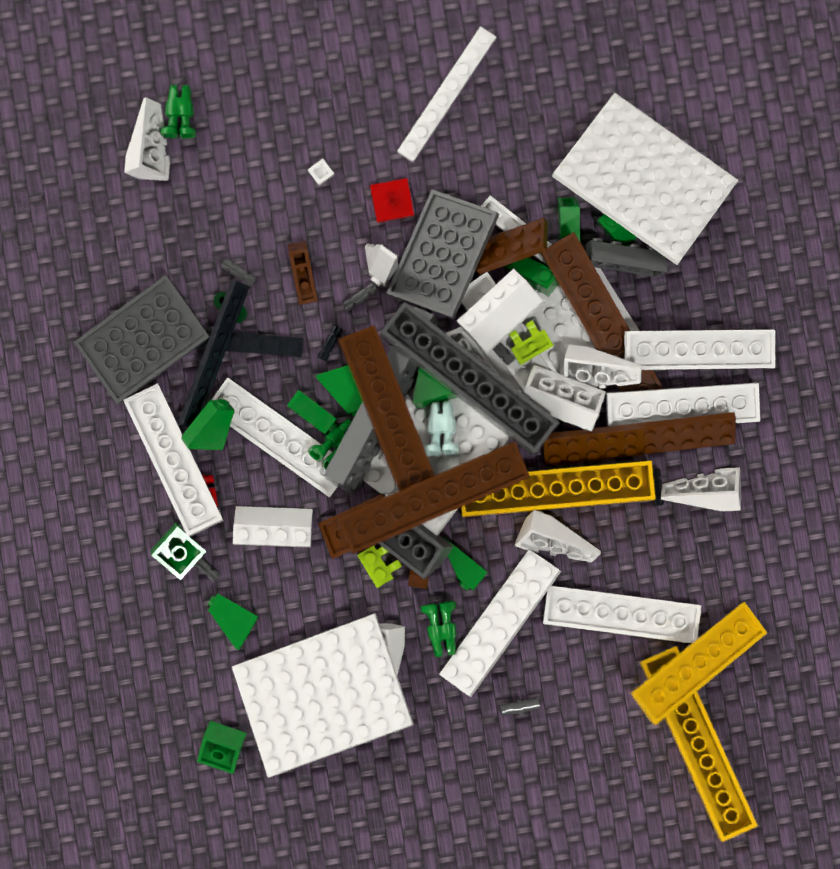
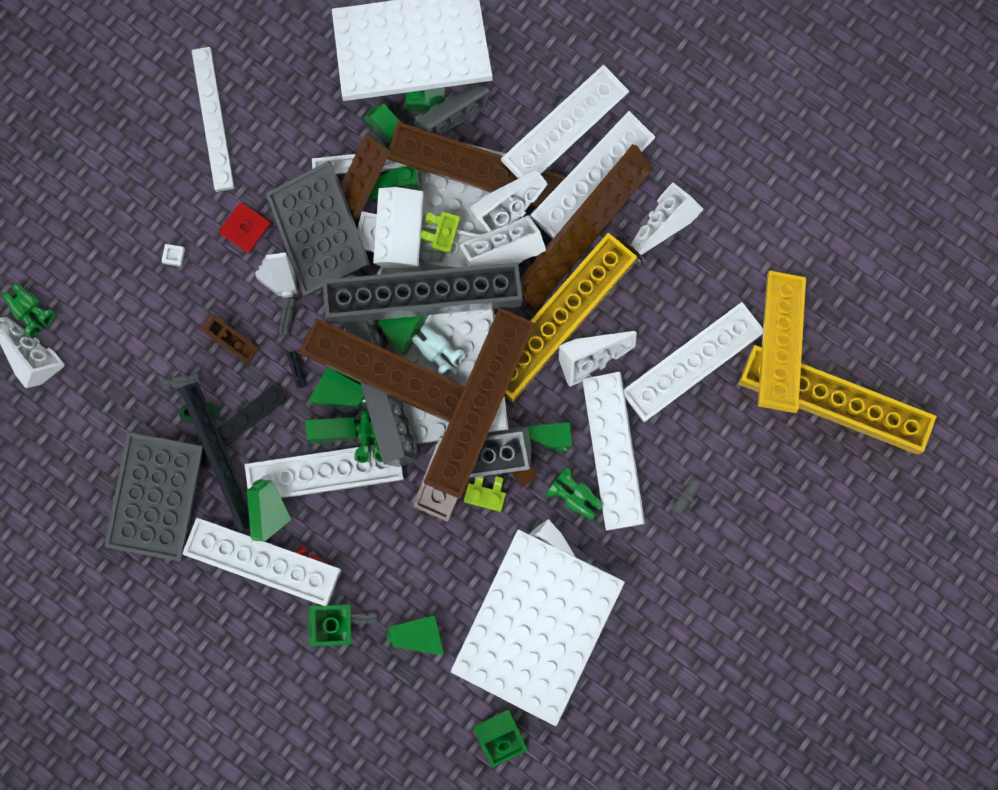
camera: 45 degrees left, 5 degrees down
white slope [233,506,313,548] -> none

